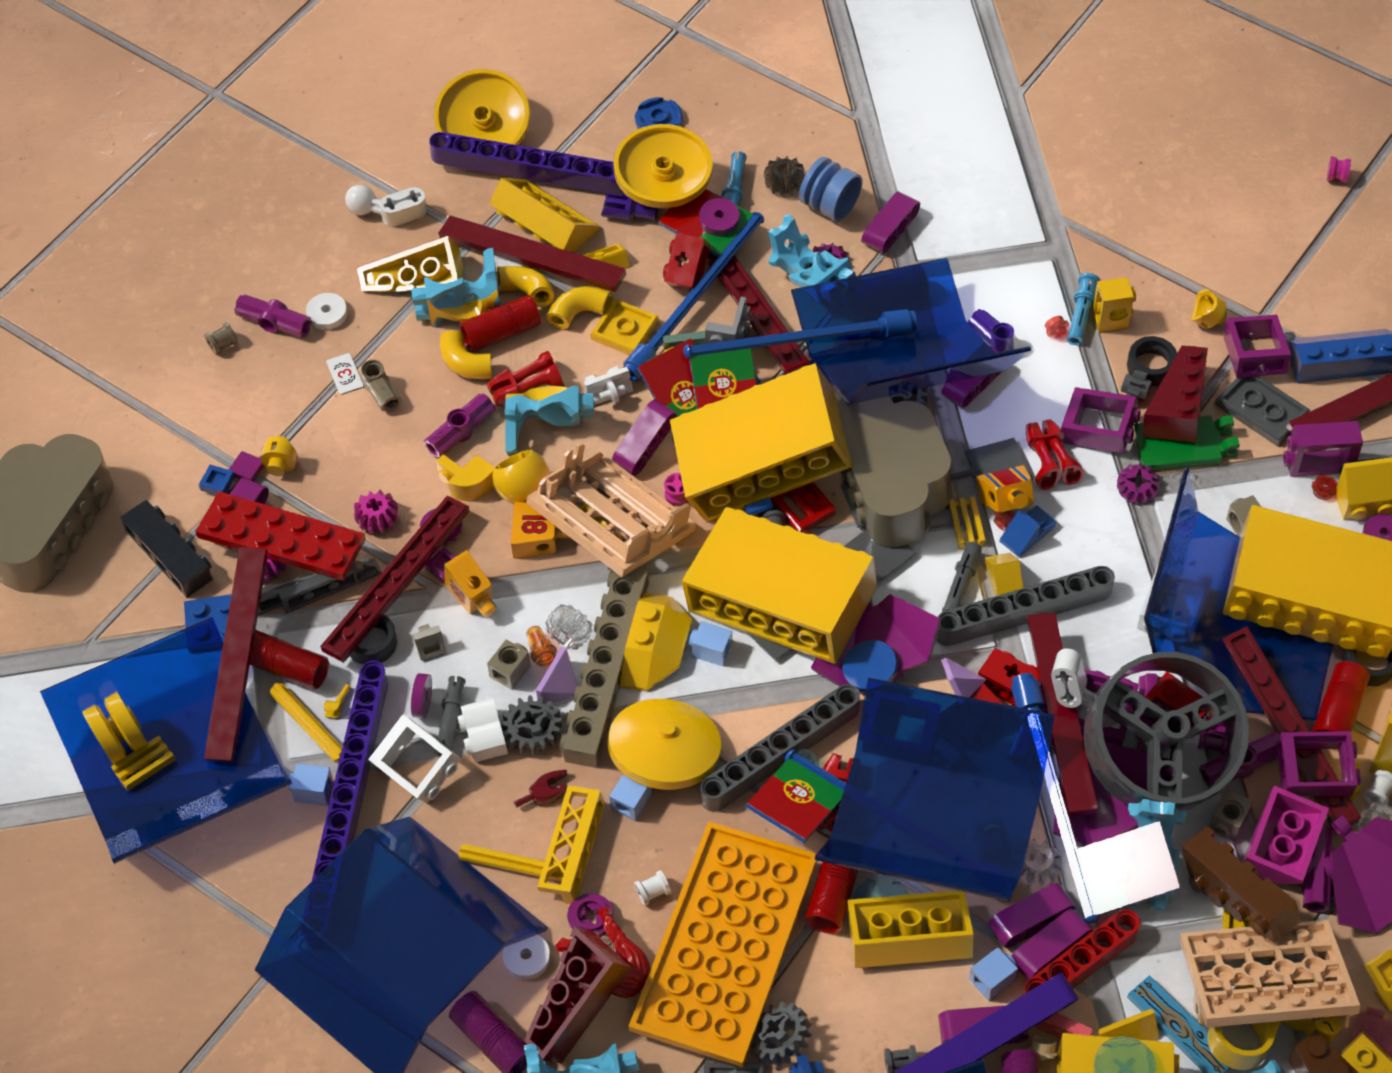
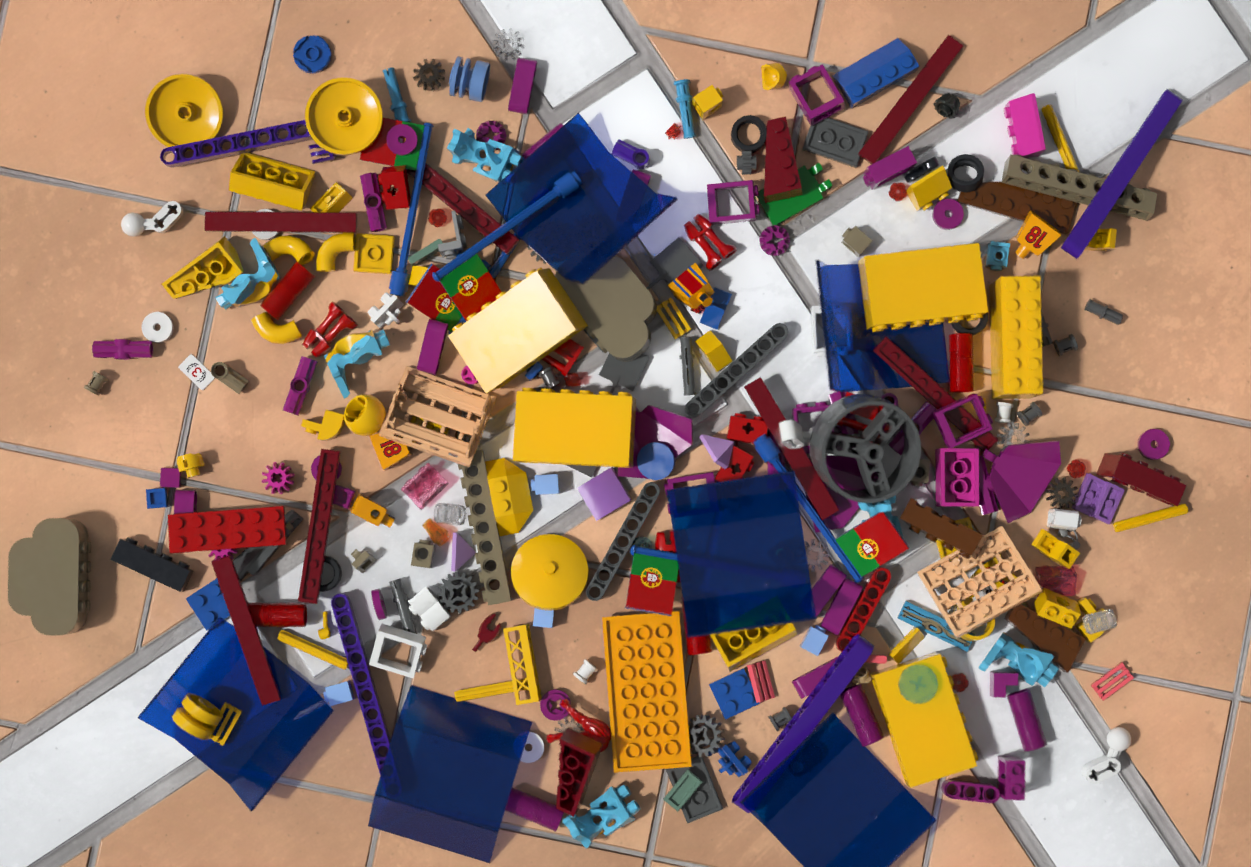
camera: 25 degrees left, 30 degrees up
none -> magenta piece [360,173,387,232]
none -> clear pink bracket [401,463,449,510]
none -> clear red plate [428,208,447,227]
none -> clear gear [492,28,525,61]
none -> medium lavender slope [577,467,632,521]
none -> blue plate [709,668,760,720]
none -> coral tile [747,660,775,703]

